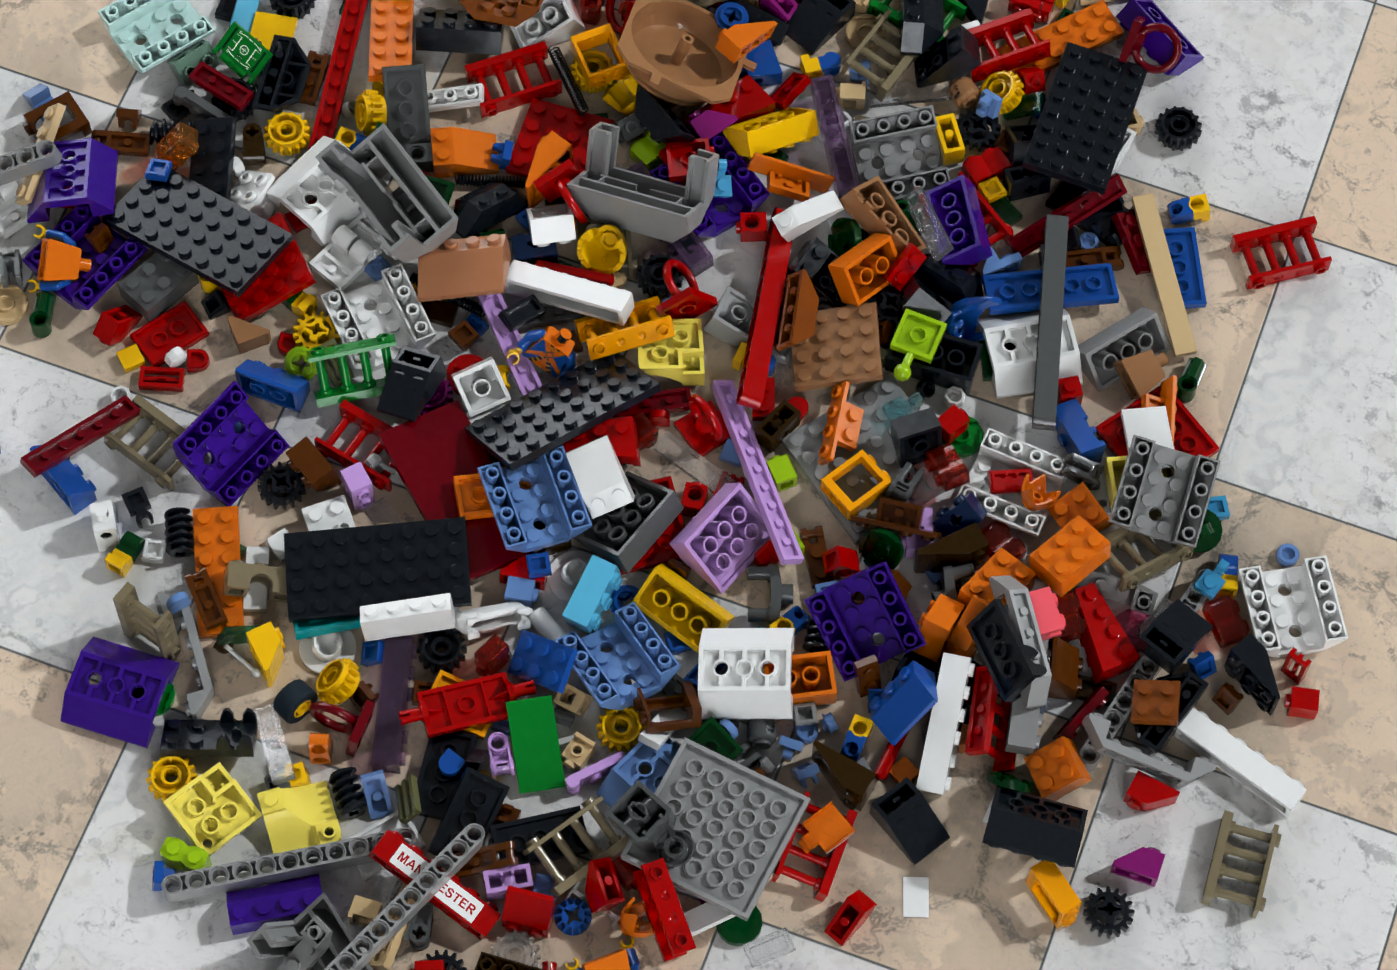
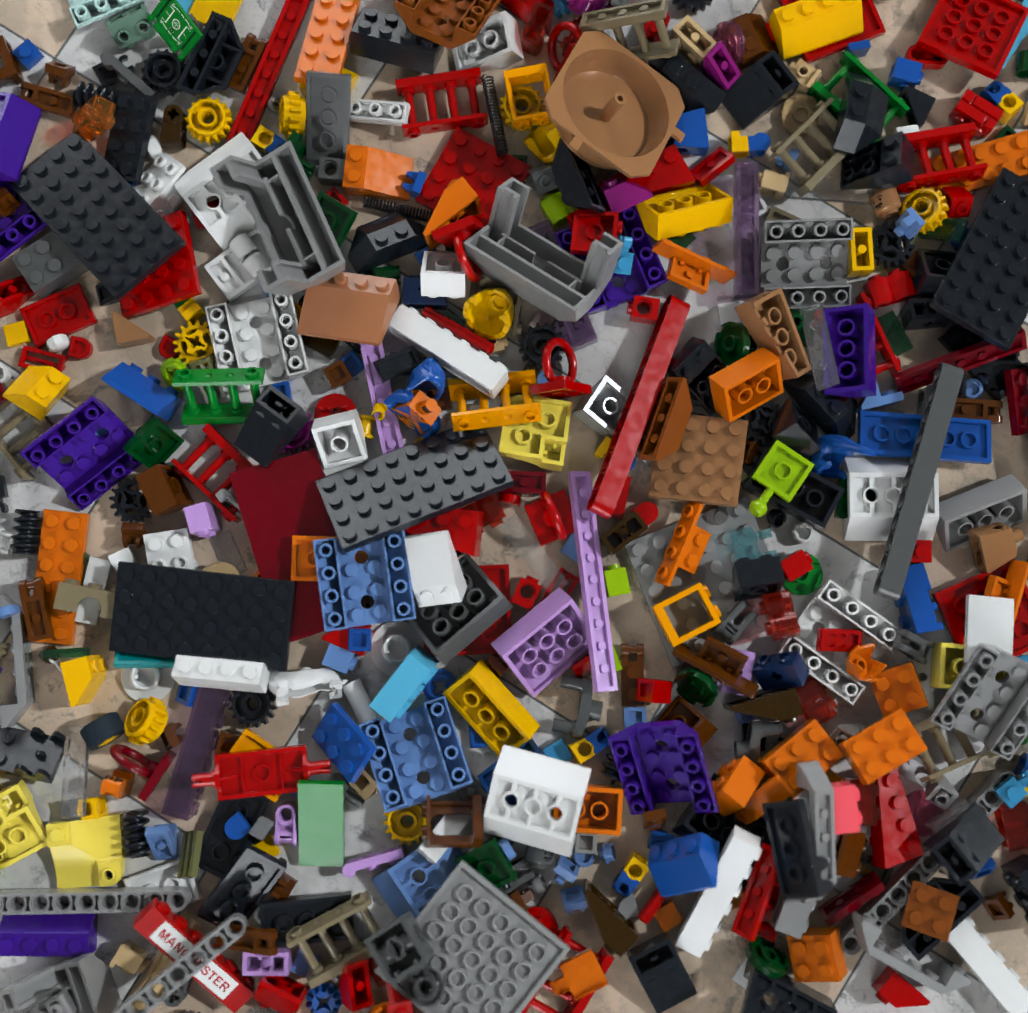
camera: 15 degrees right, 20 degrees up
blue tile [144,158,173,182] -> none
dark red plate [189,61,254,111] -> none
clear red brick [474,634,510,677] -> none
tan brick [561,731,596,771] -> none
blue gear [715,2,749,29] -> none
orange slope [715,21,778,64] -> none
white slope [772,190,844,242] -> none
red plate [883,243,927,291] -> none
yellow tile [977,175,1007,204] -> none
none -> yellow slope [2,366,71,421]
none -> blue plate [12,38,45,70]
none -> reddish brown tile [121,523,147,548]
none -> dark green tile [123,415,185,468]
none -> blue hair [404,357,446,402]

